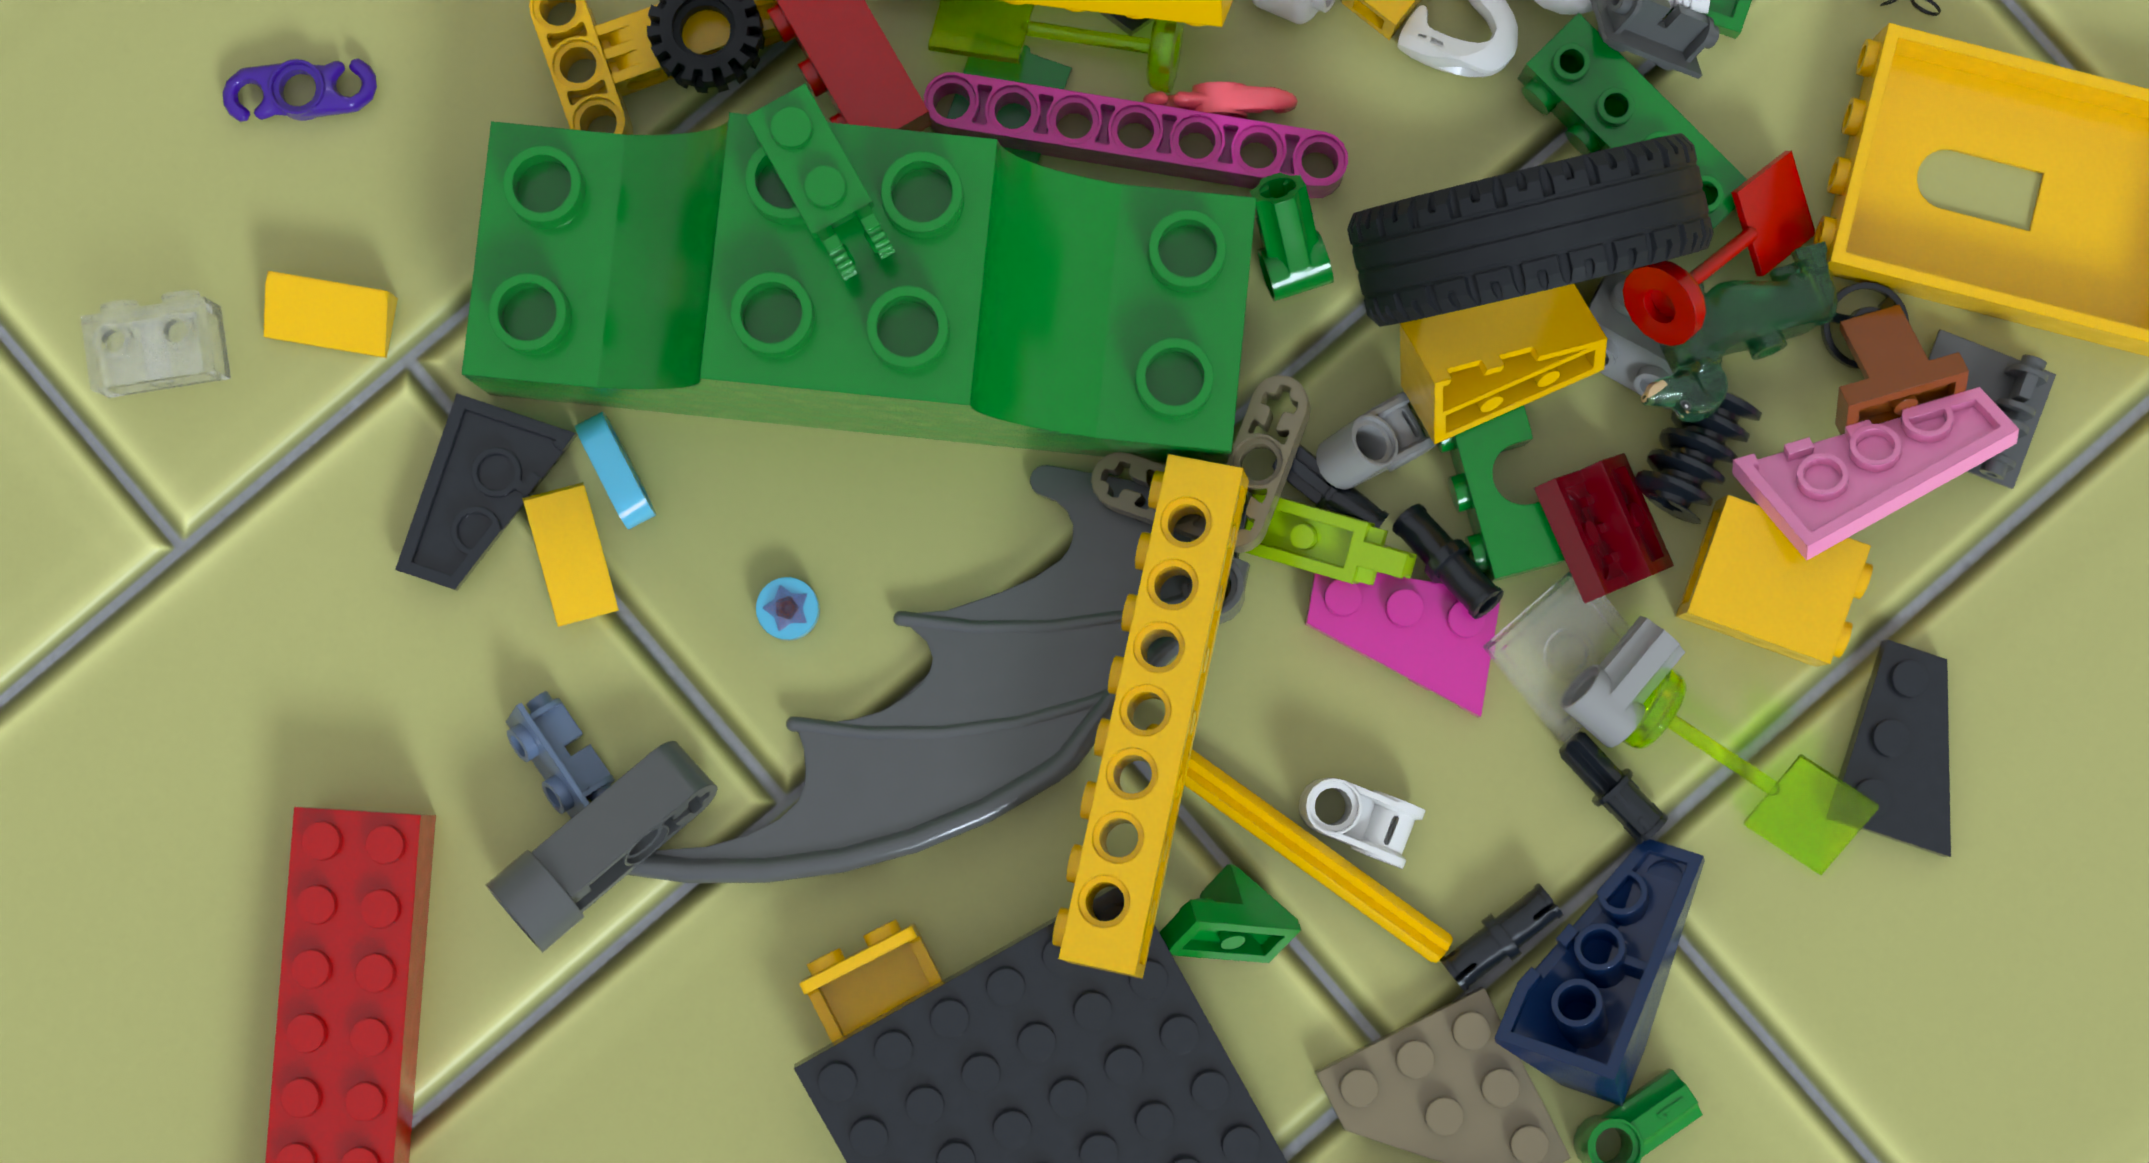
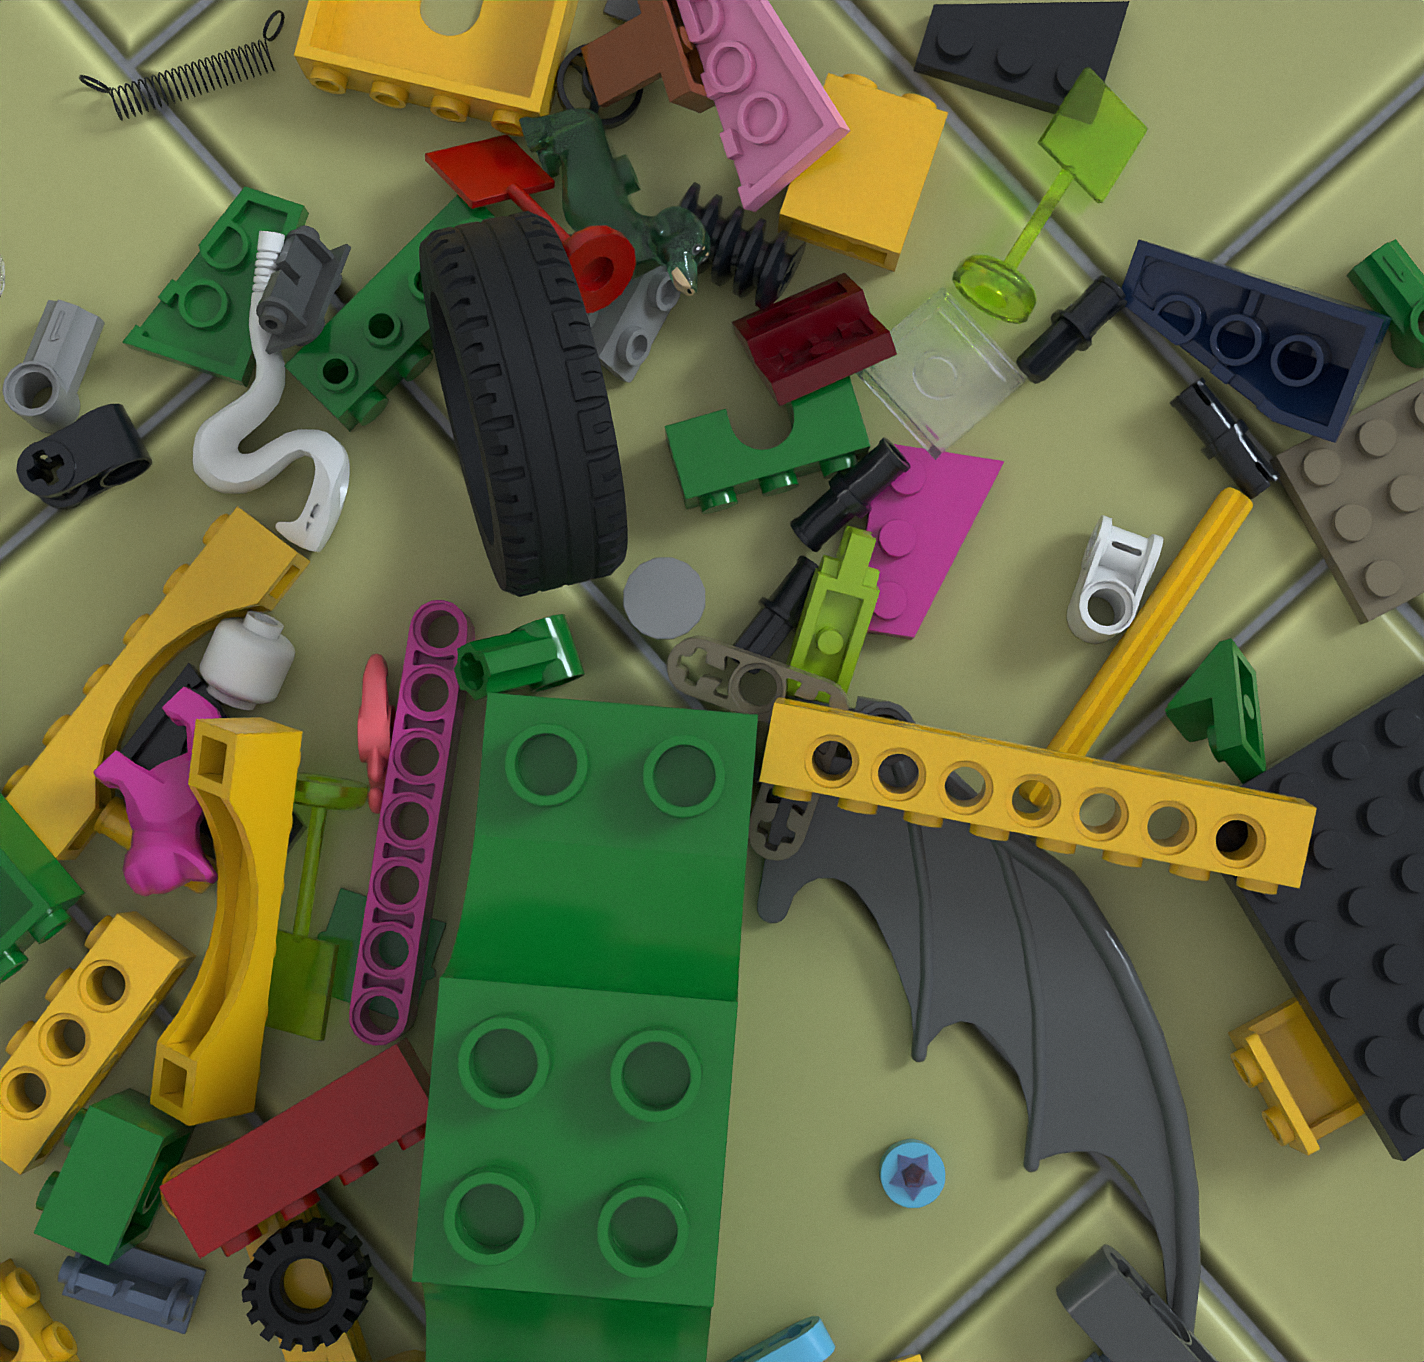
camera: 90 degrees left, 0 degrees up
green hinge [745,83,895,281] -> none
light grey piece [1316,392,1438,490] -> none
yellow wedge [1400,284,1607,445] -> none
light grey piece [1560,616,1685,748] -> none
none -> light grey piece [623,557,705,640]

